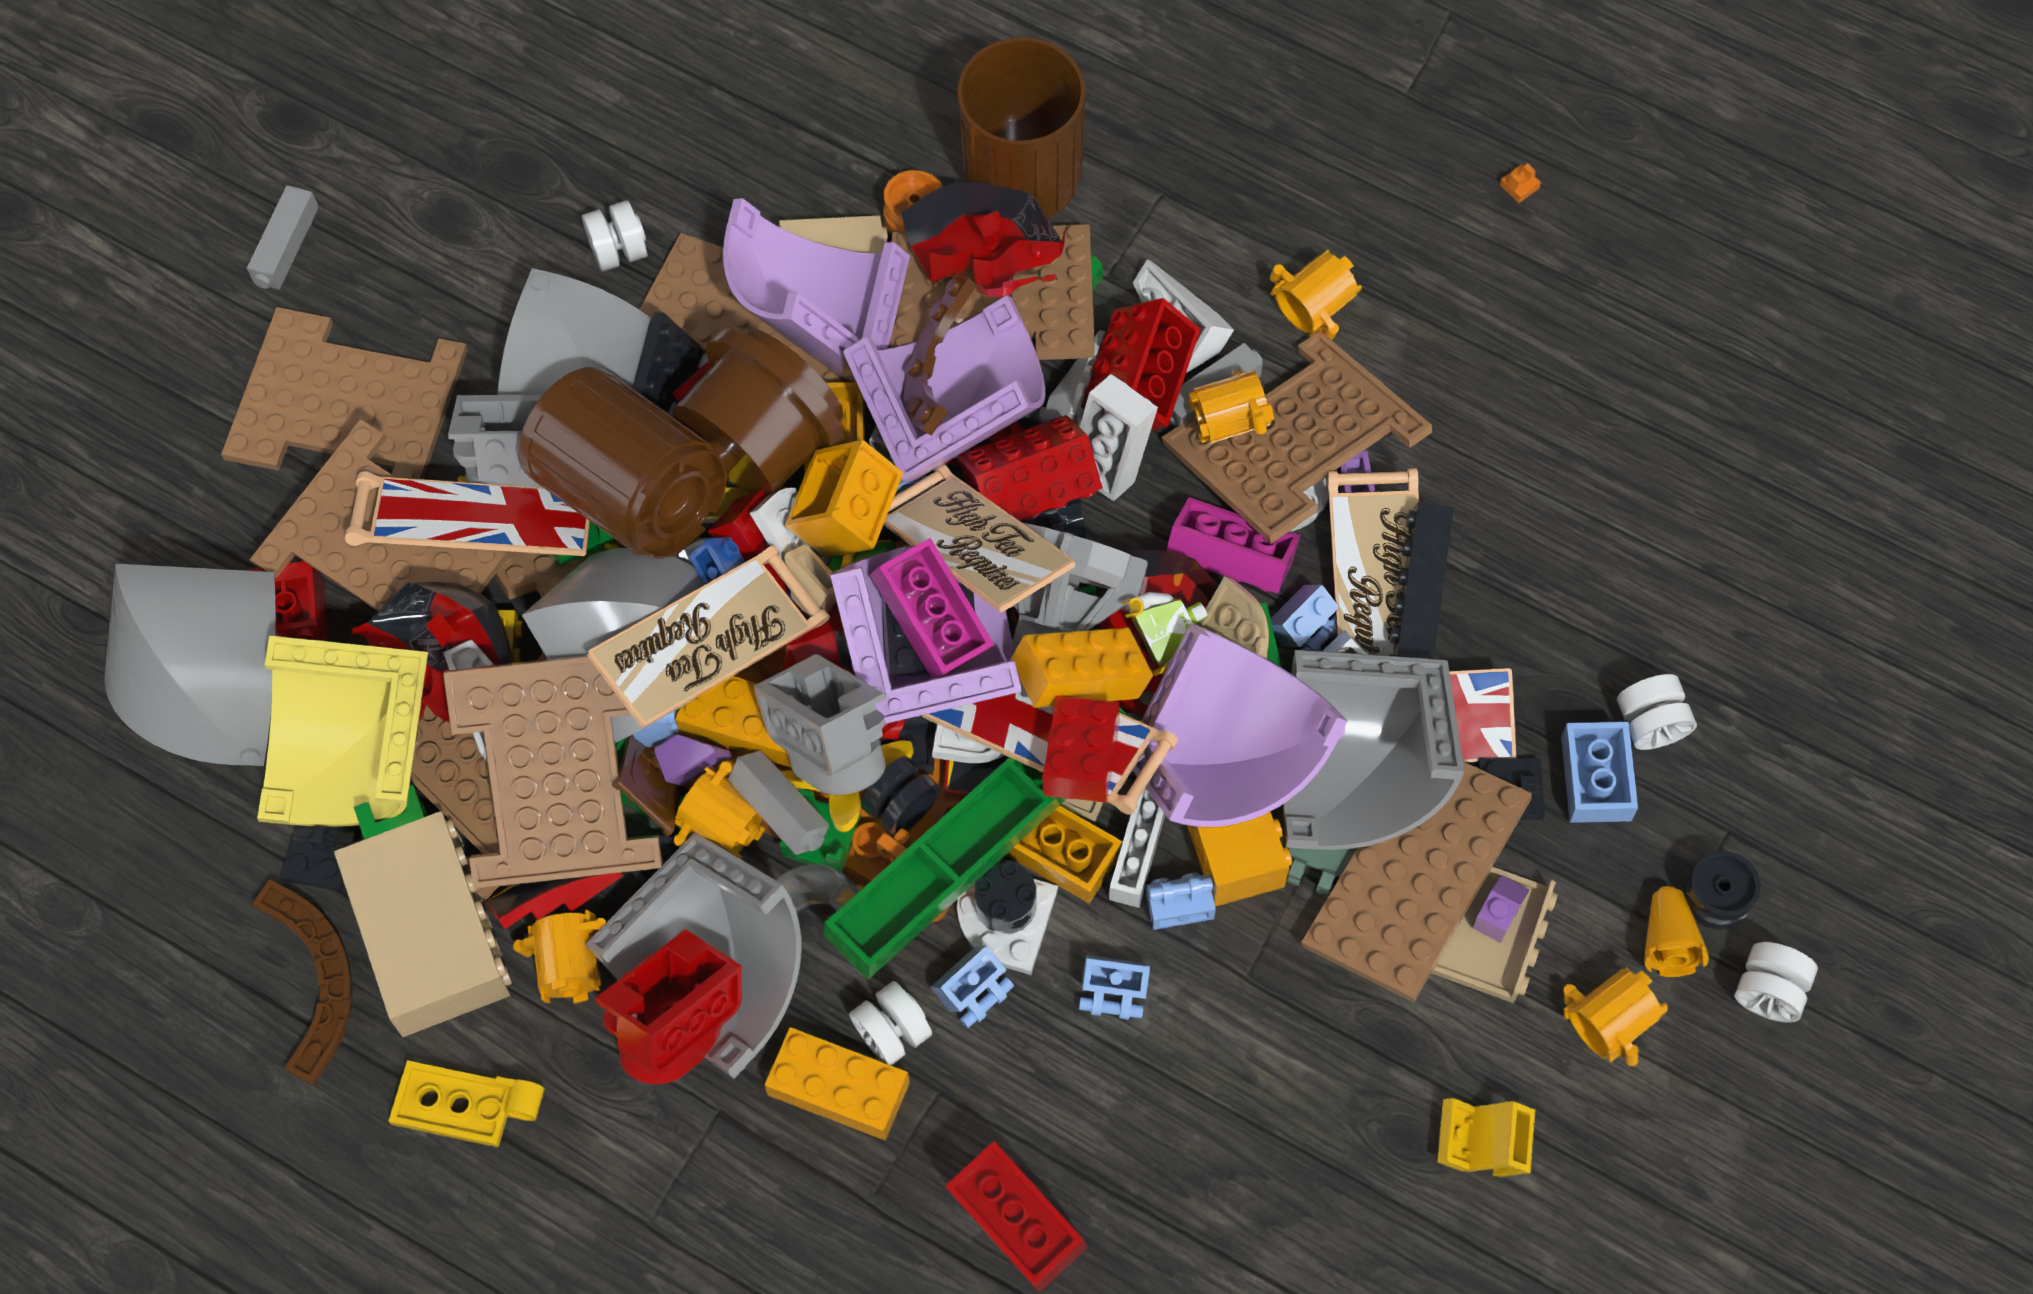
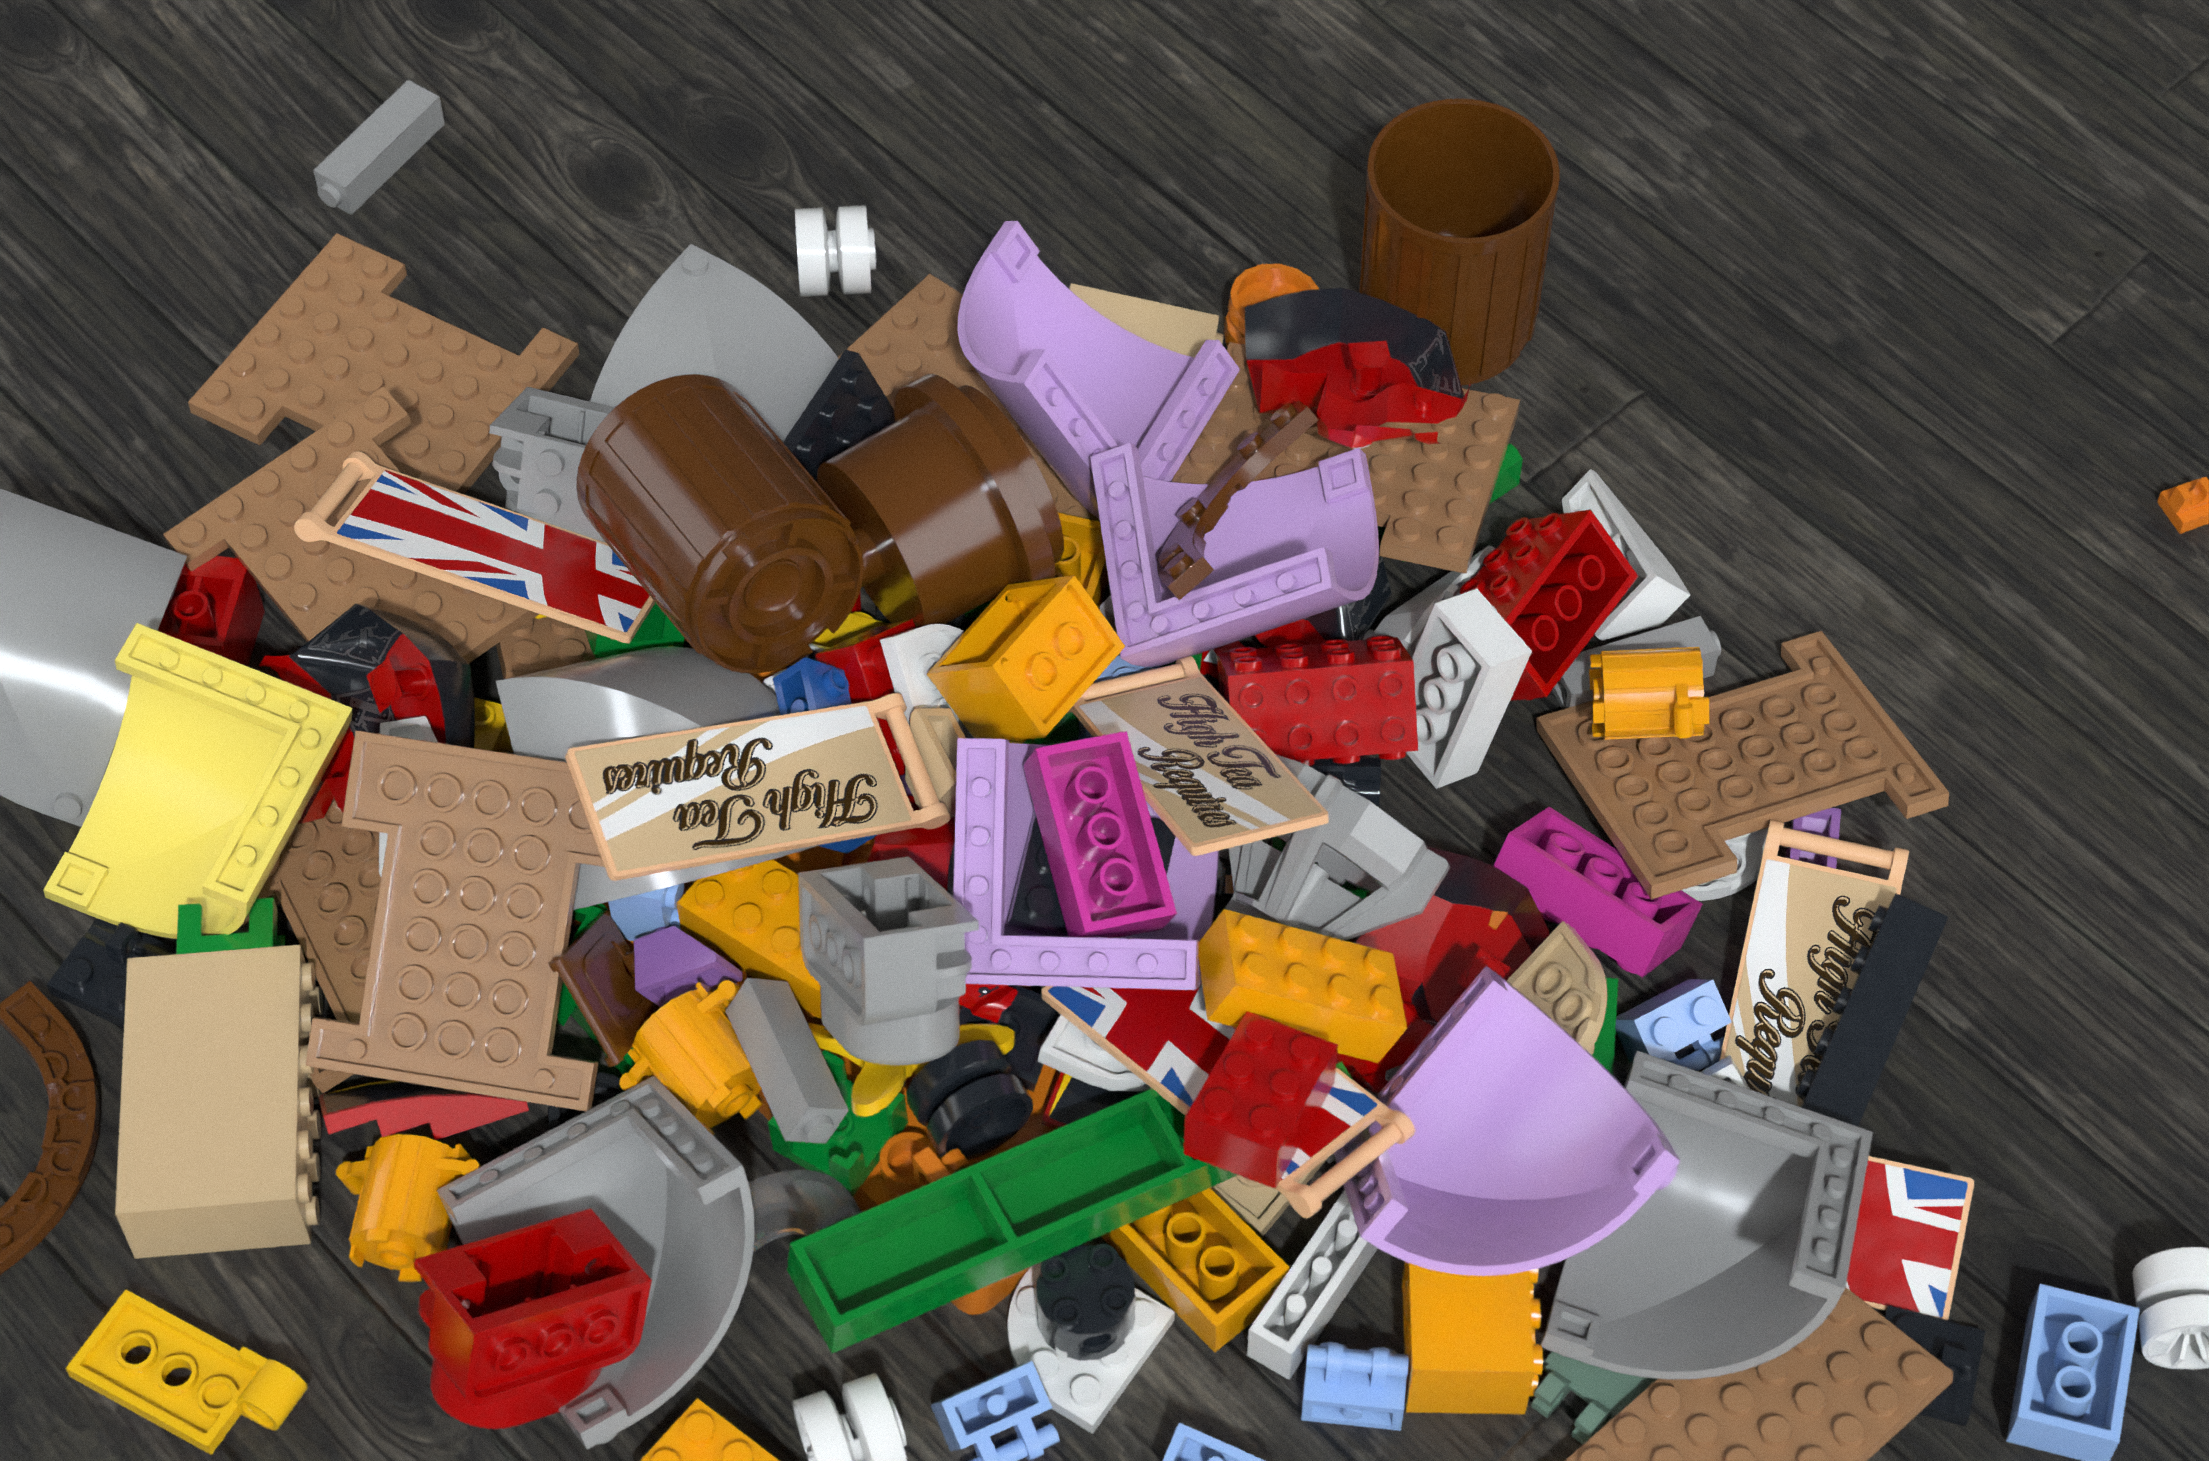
camera: 15 degrees right, 10 degrees down
torso [1121,592,1208,676] -> none
light orange container [1270,250,1362,340] -> none

